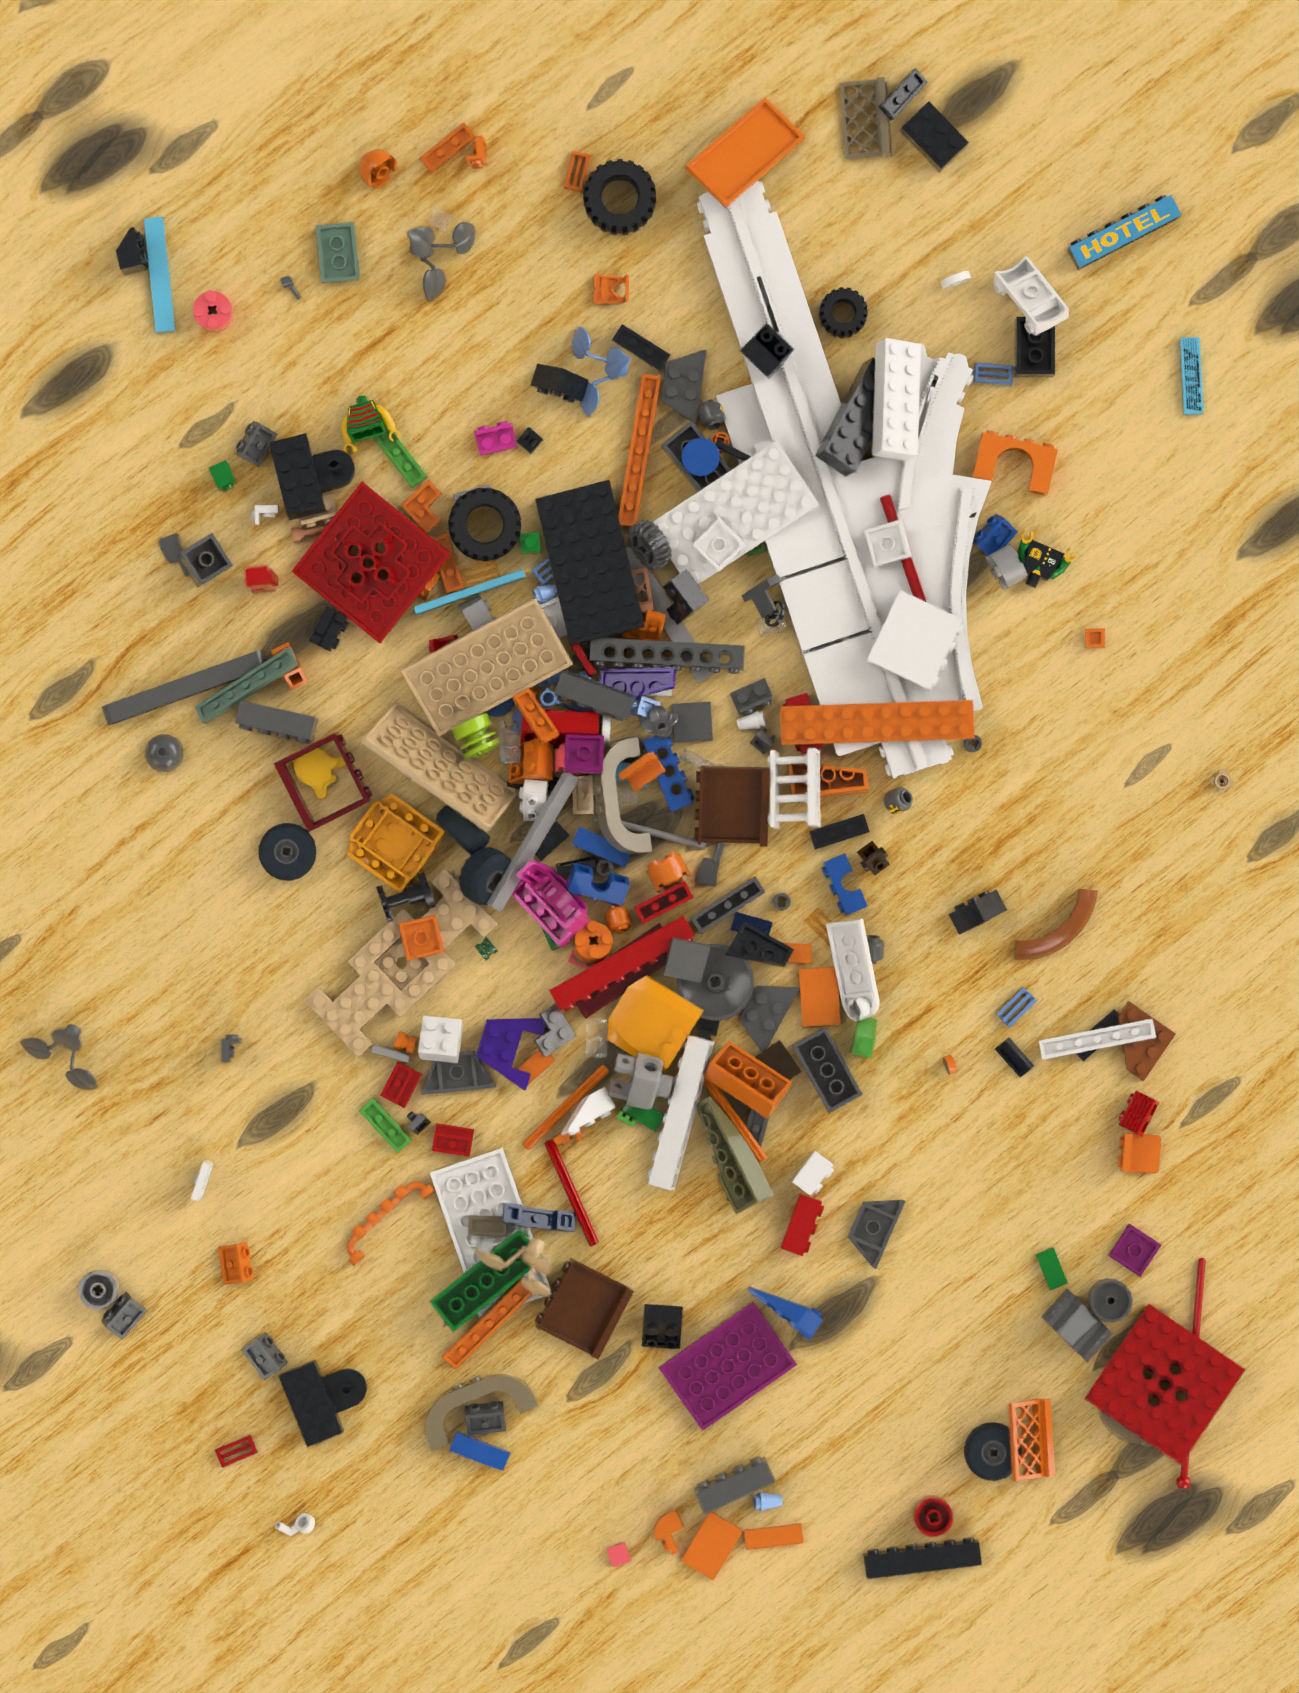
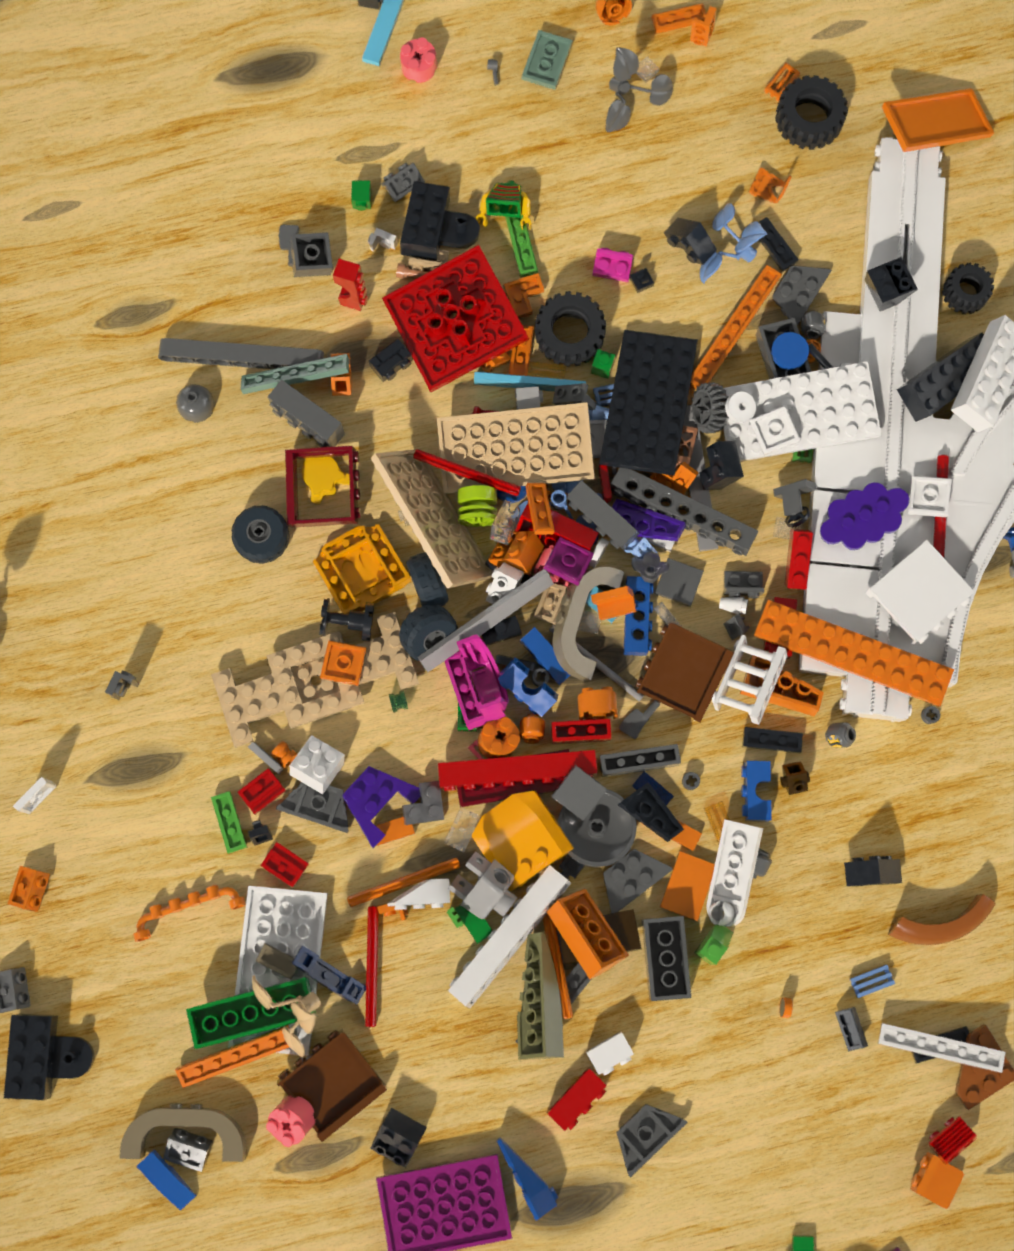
camera: 25 degrees right, 10 degrees down
none -> coral brick [266,1096,315,1147]
none -> red axle [413,449,521,496]
none -> dark grey bracket [552,383,597,410]
none -> white piece [725,391,756,423]
none -> red brick [784,528,813,590]
none -> dark purple plate [820,482,910,550]

